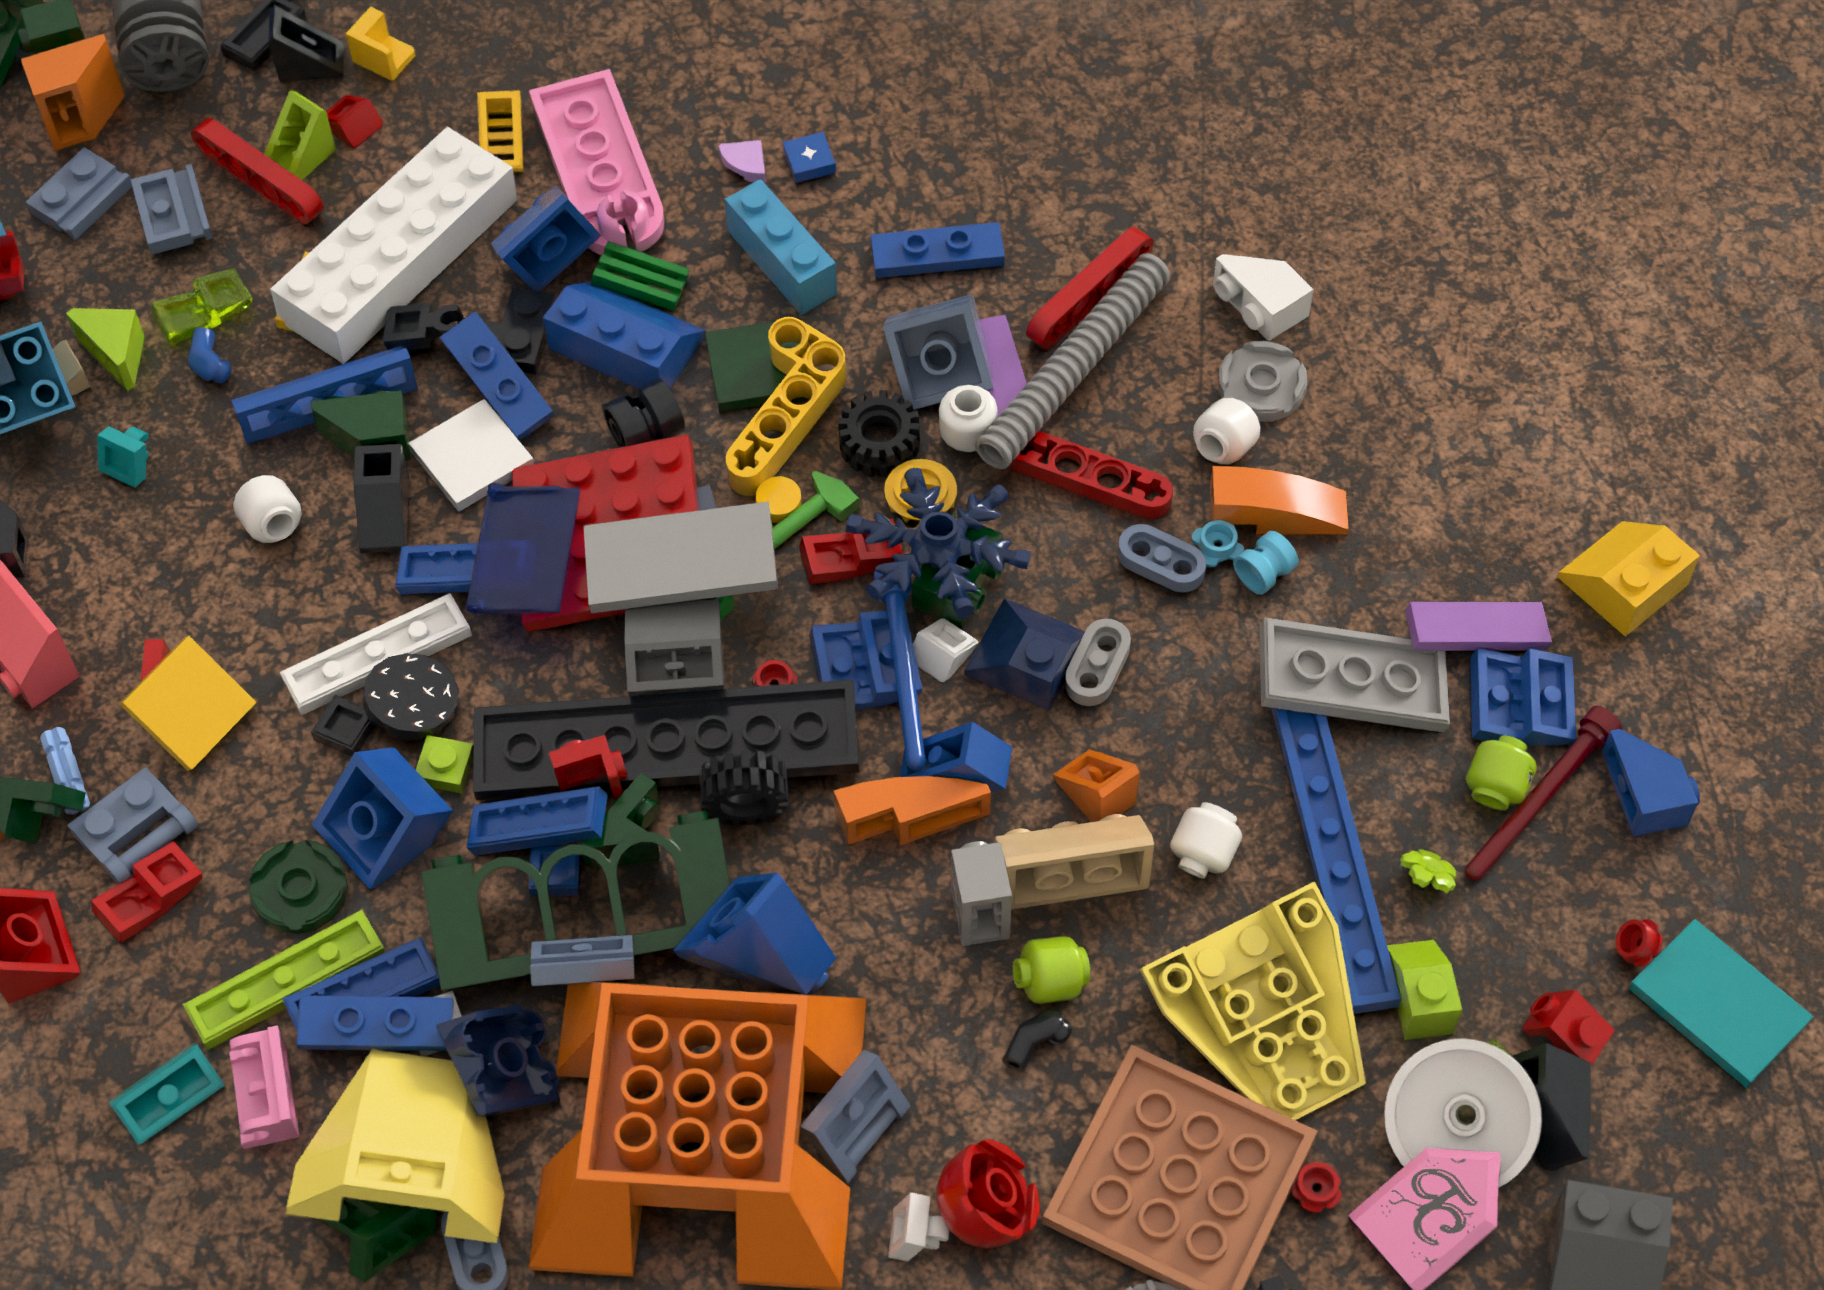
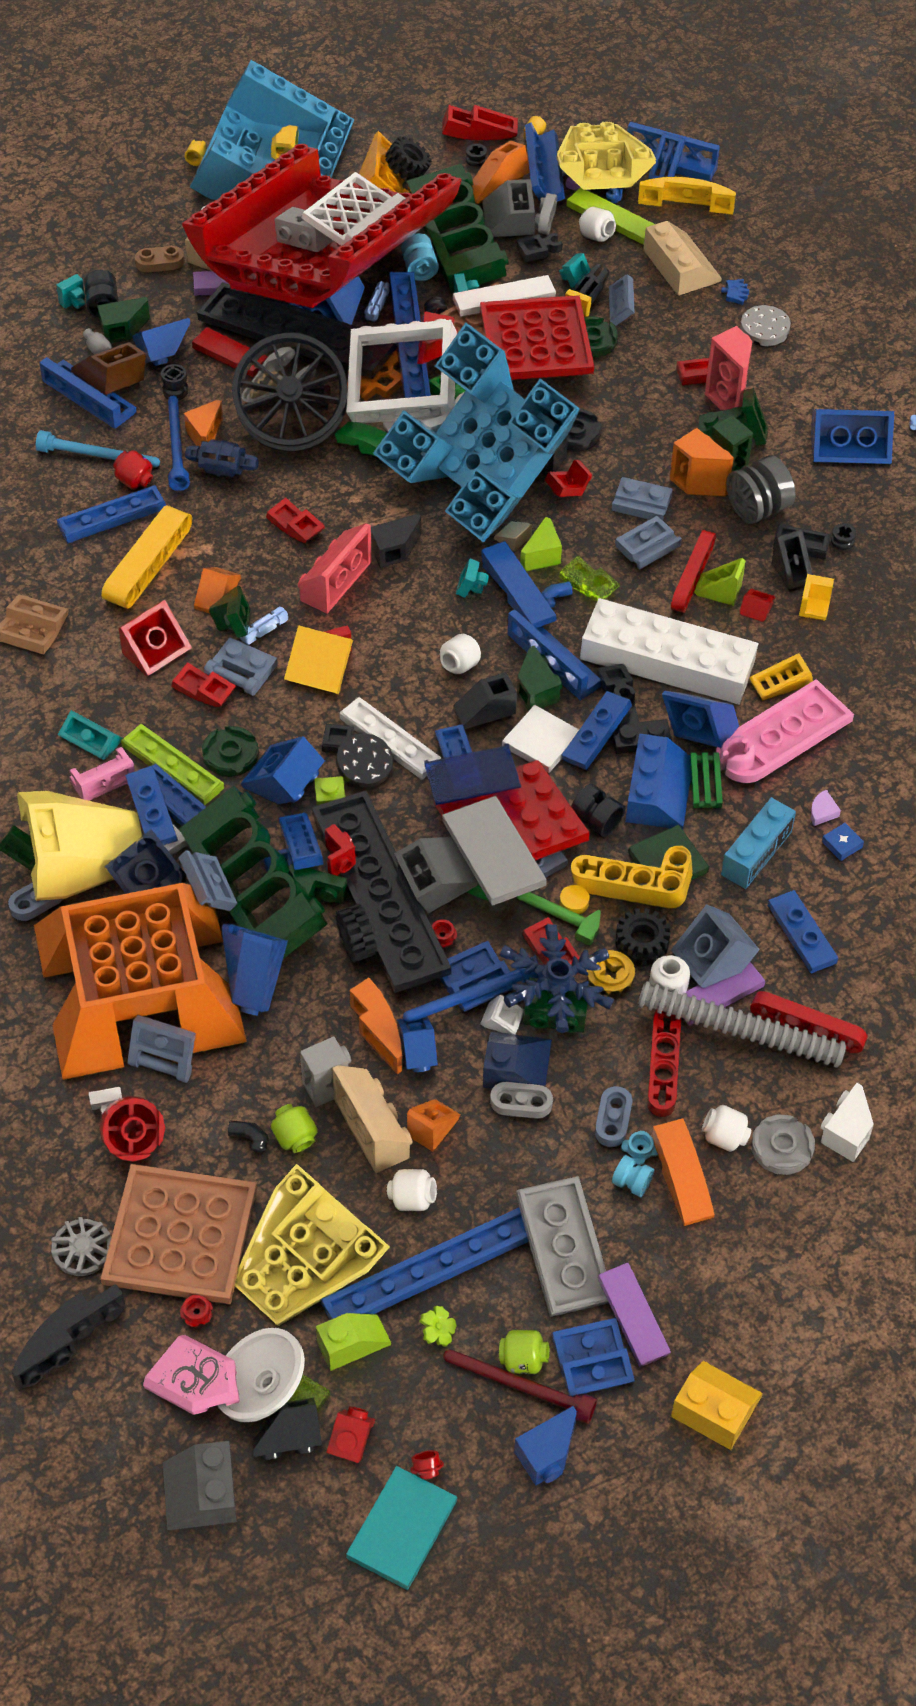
camera: 70 degrees right, 5 degrees down
none -> blue slope [481,541,557,628]

